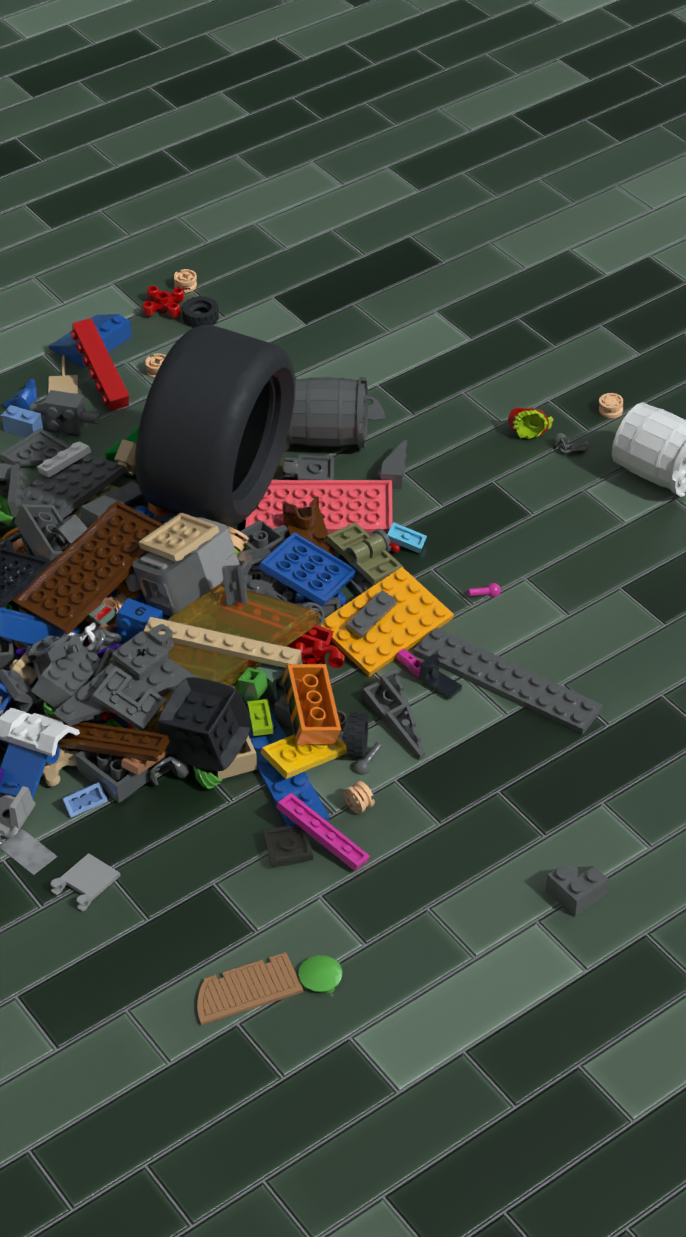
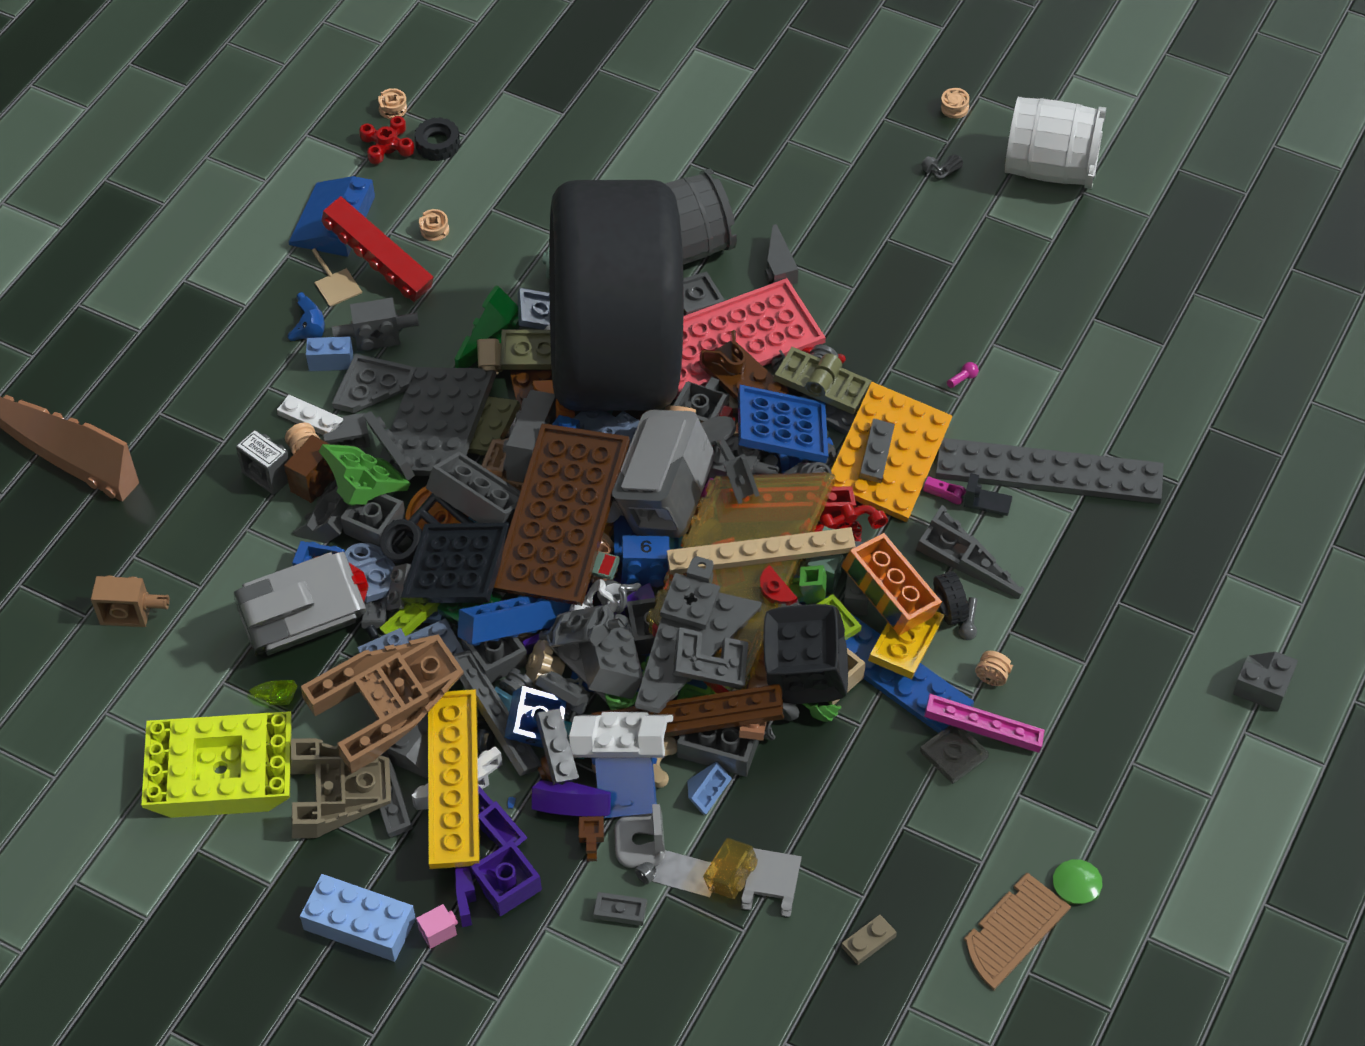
camera: 25 degrees left, 10 degrees up
white plate [37,441,91,477] -> none
dark grey arch [55,514,88,544] -> none
tan plate [138,513,219,562] -> none
medium azure plate [387,522,427,553] -> none
lime hair [508,408,553,439] -> none
none -> clear yellow brick [703,838,758,899]
none -> red plate [760,565,798,606]
none -> dark tan plate [841,915,897,965]

